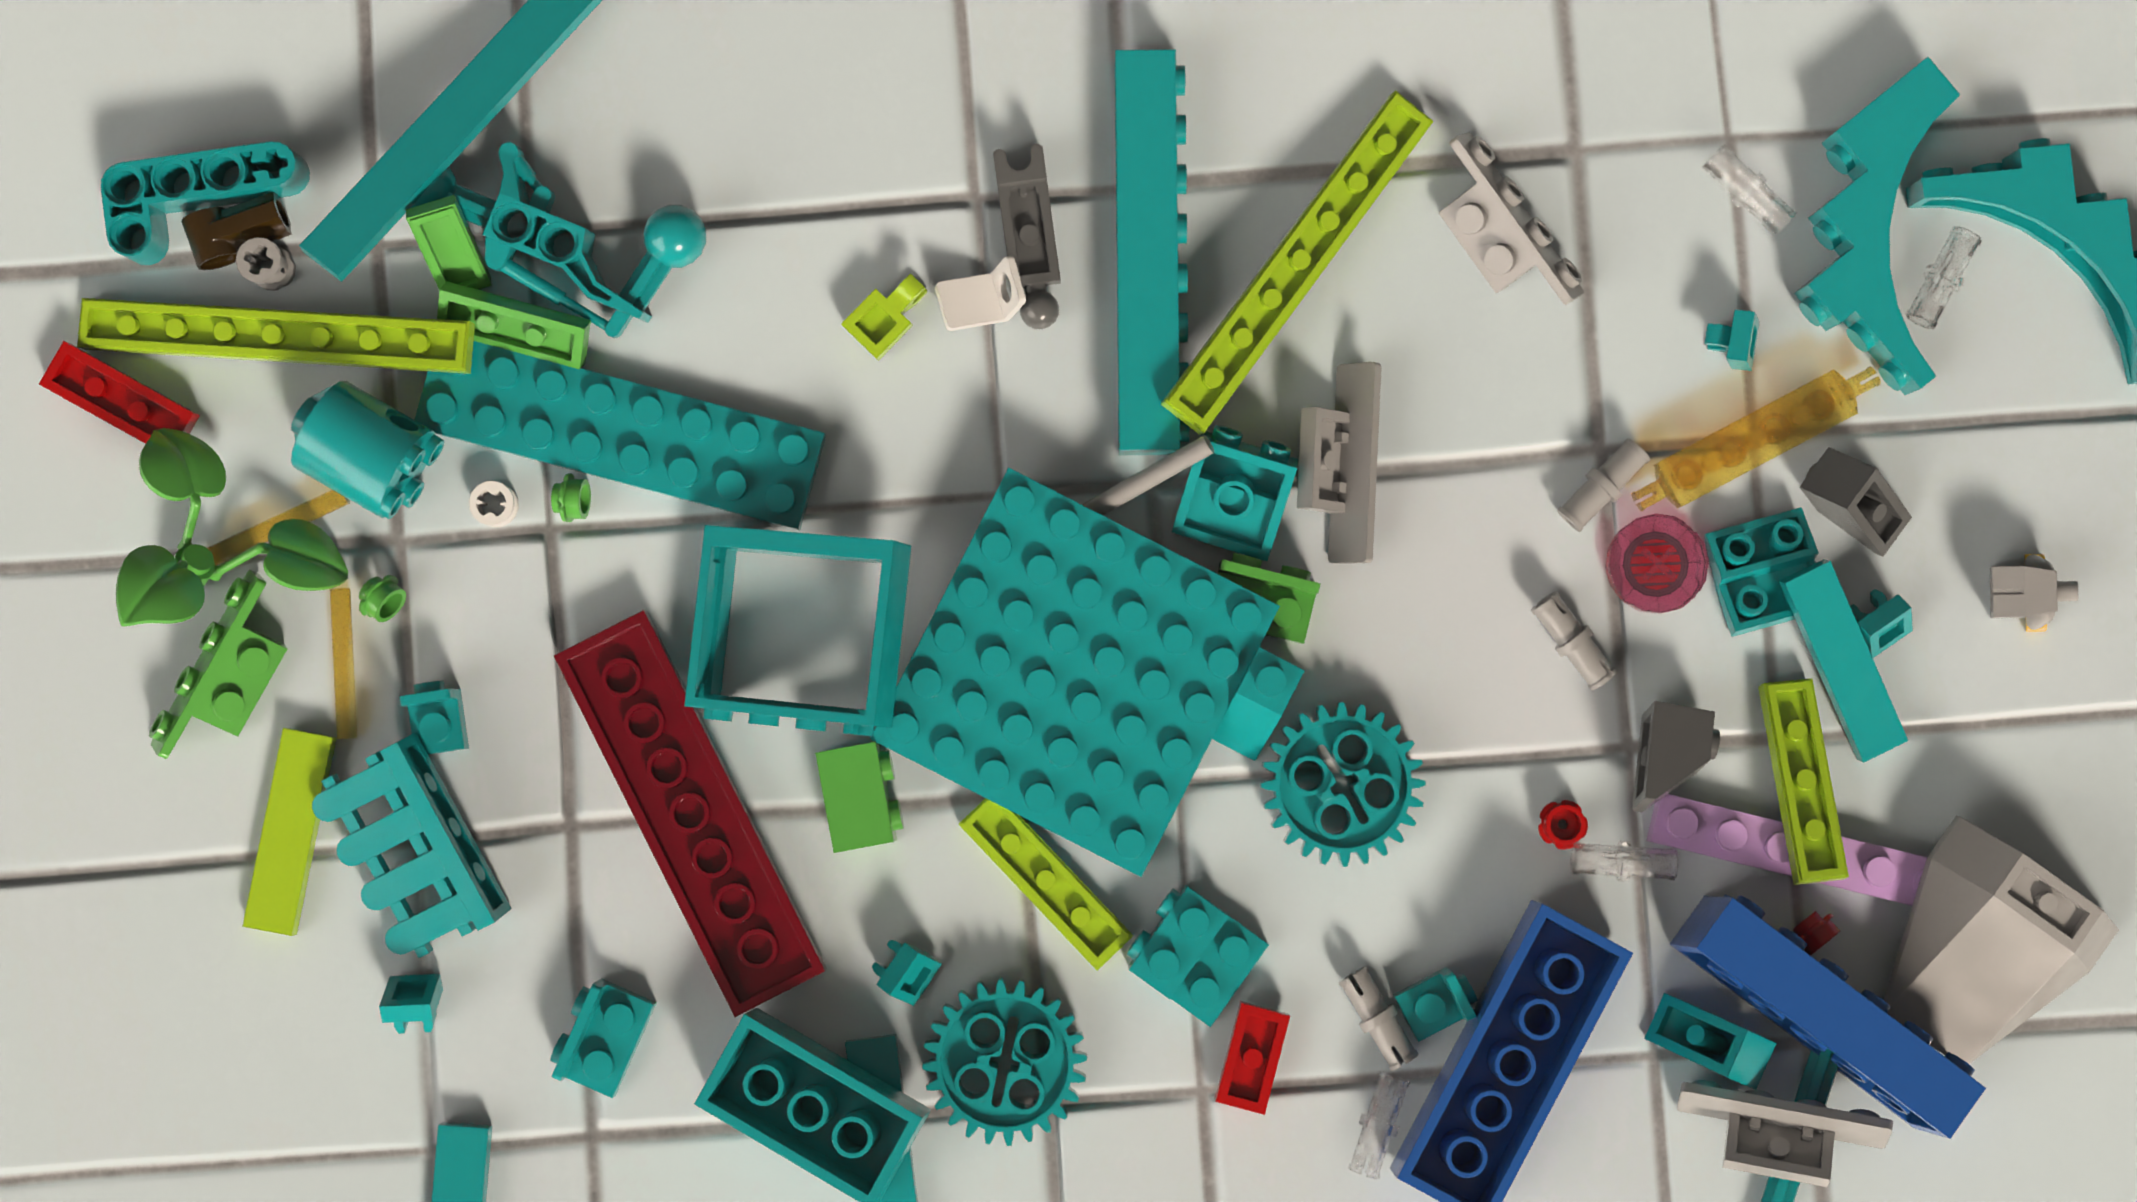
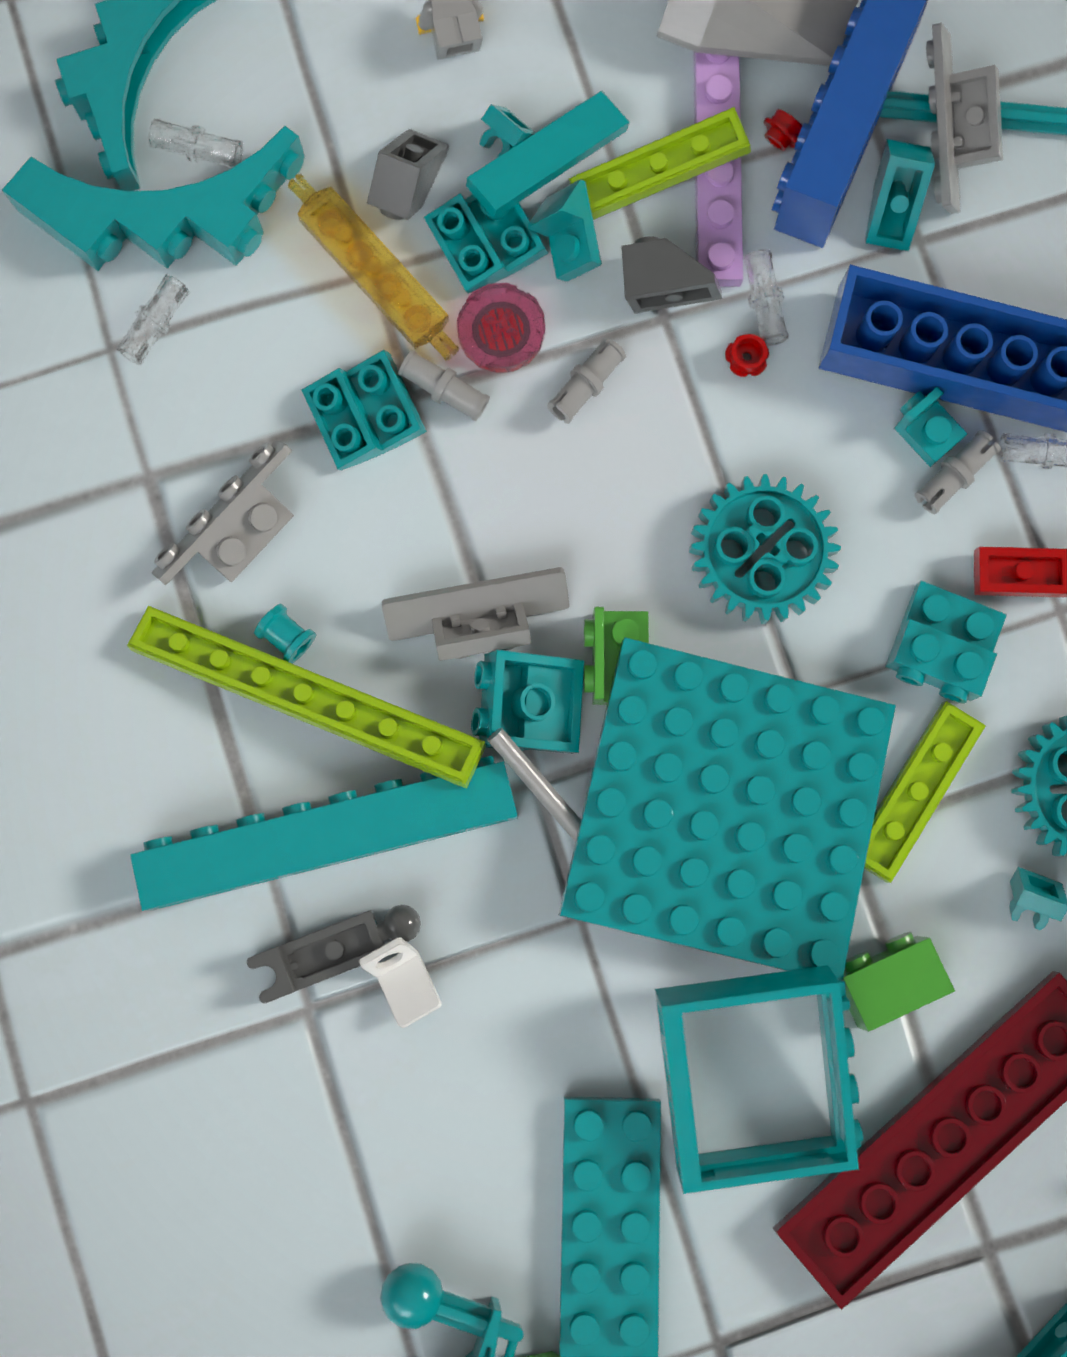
camera: 110 degrees left, 5 degrees down
bright green plate [551,473,591,522] -> none
lime plate [841,274,928,361] -> none
teal slope [1212,647,1305,761] -> none
teal tile [1705,310,1760,371] -> none
none -> teal bush [254,603,316,664]
none -> teal slope [301,350,427,470]
none -> teal slope [528,179,602,282]

